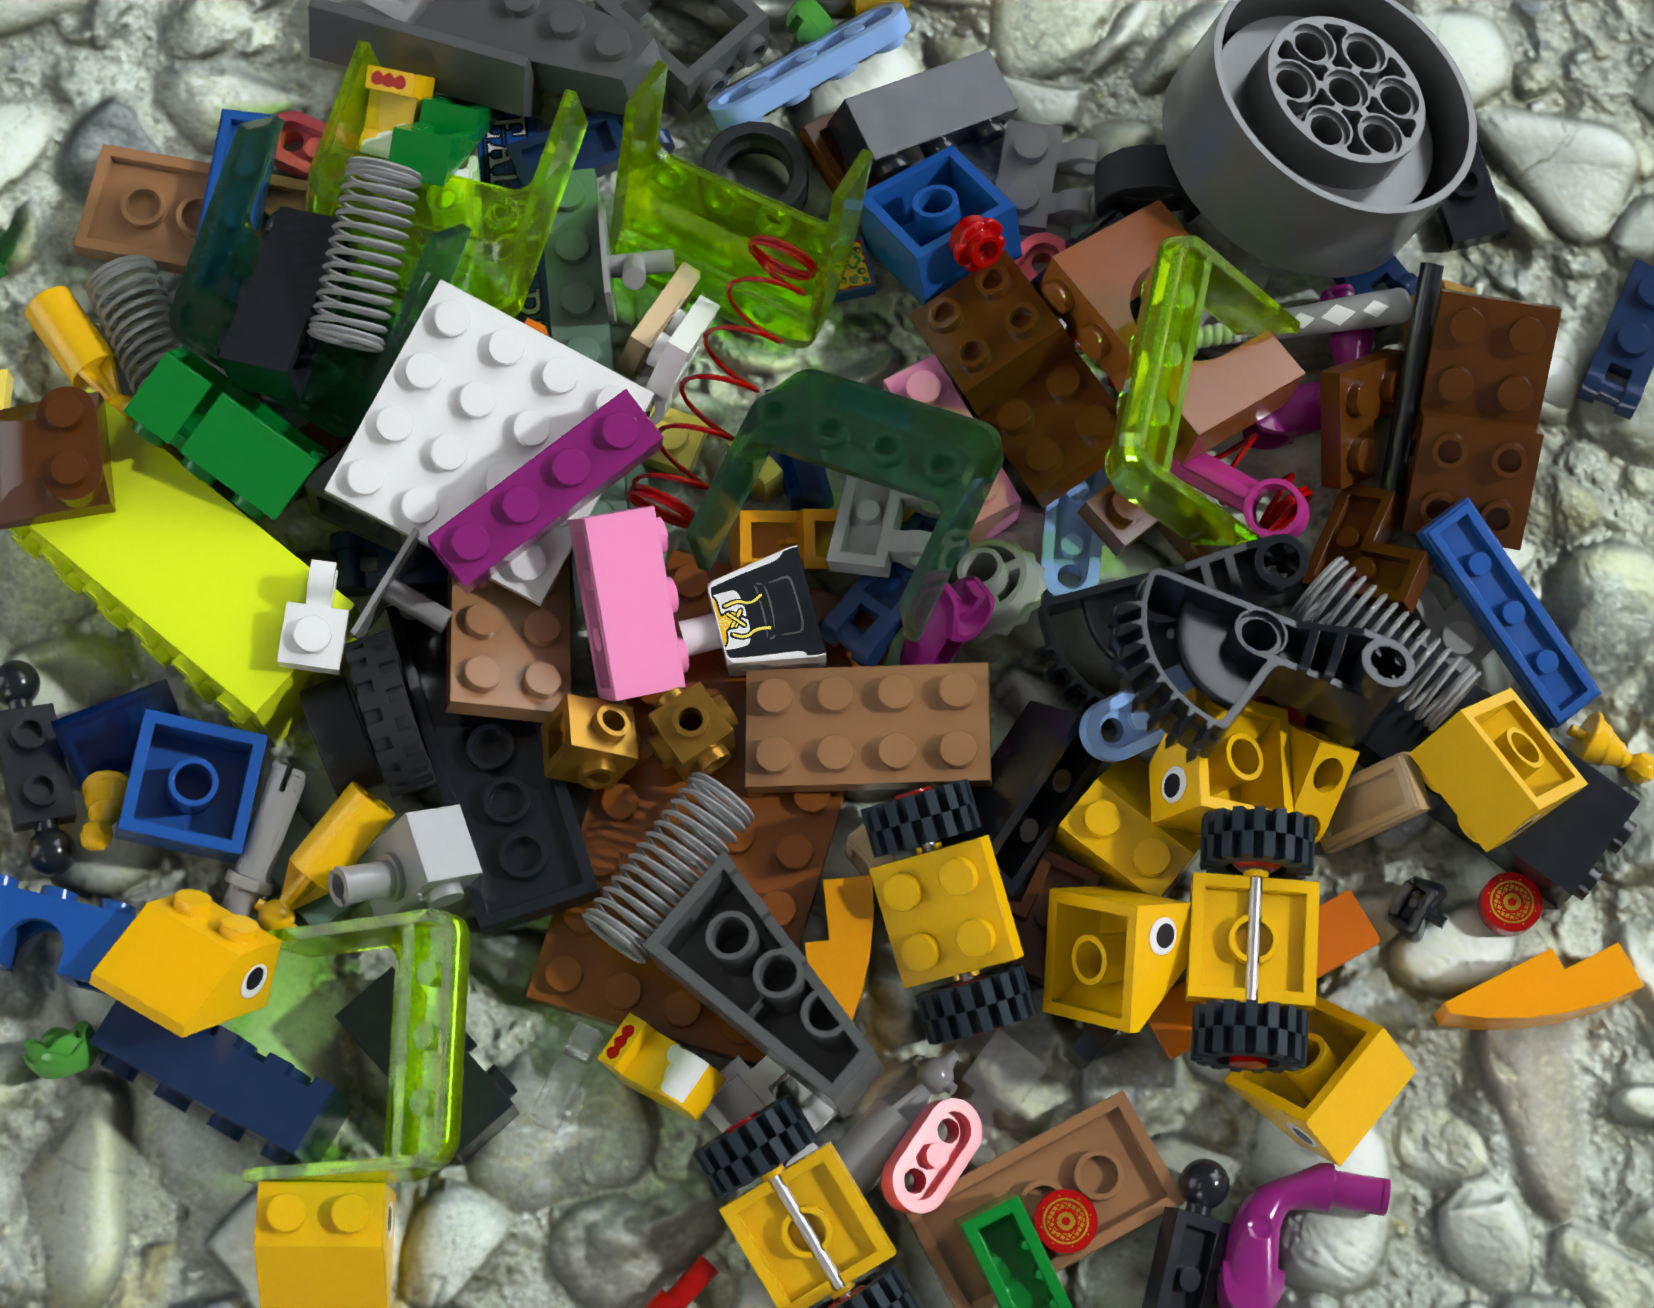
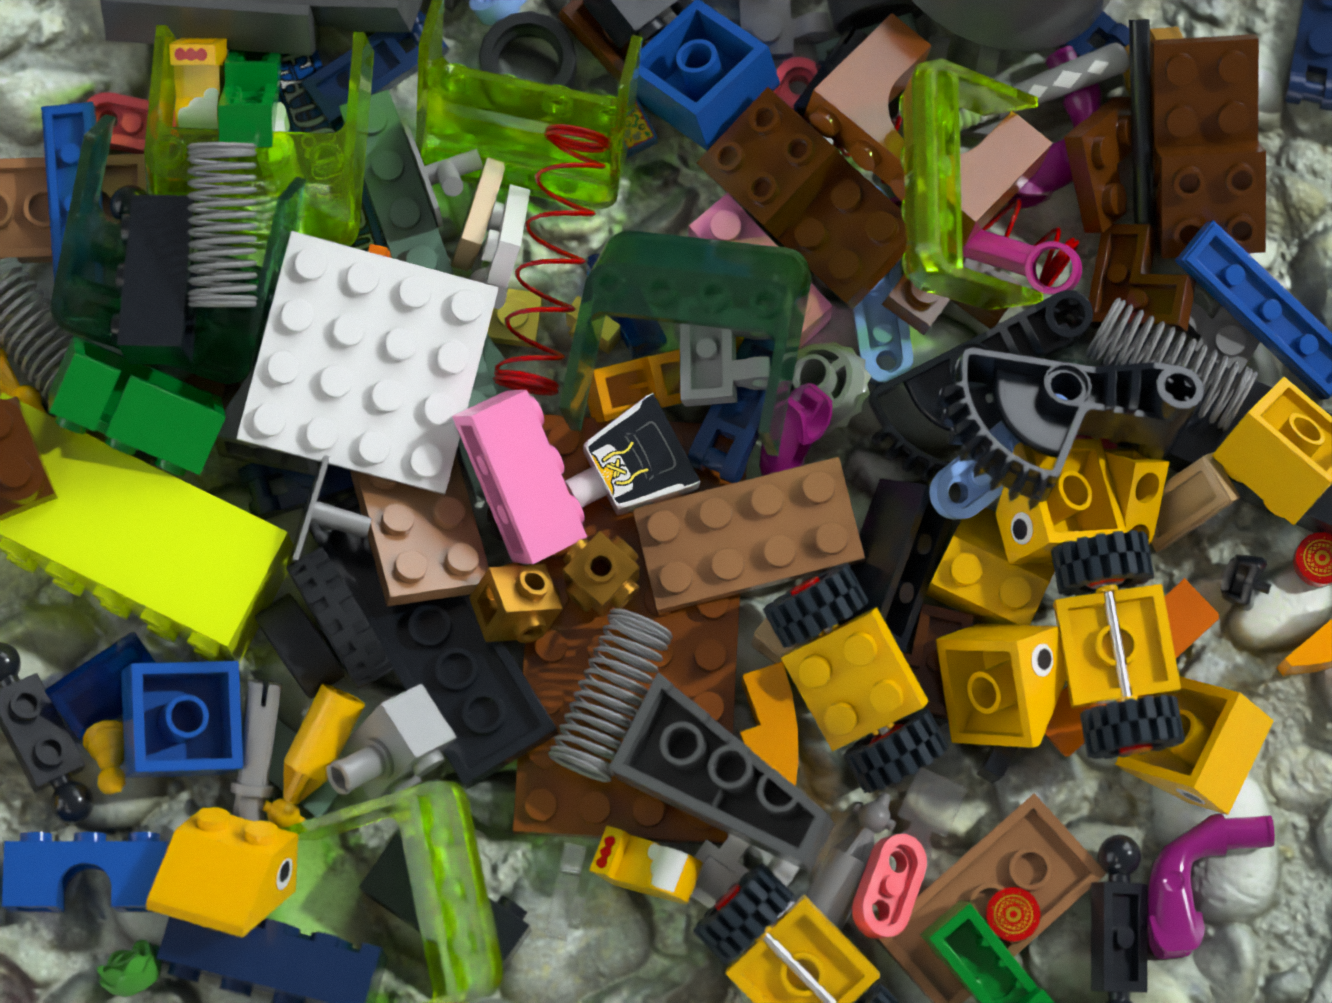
camera: 15 degrees left, 5 degrees up
white plate [277,559,350,675] -> none
magenta brick [427,389,664,595] -> none
red plate [949,215,1005,272] -> none

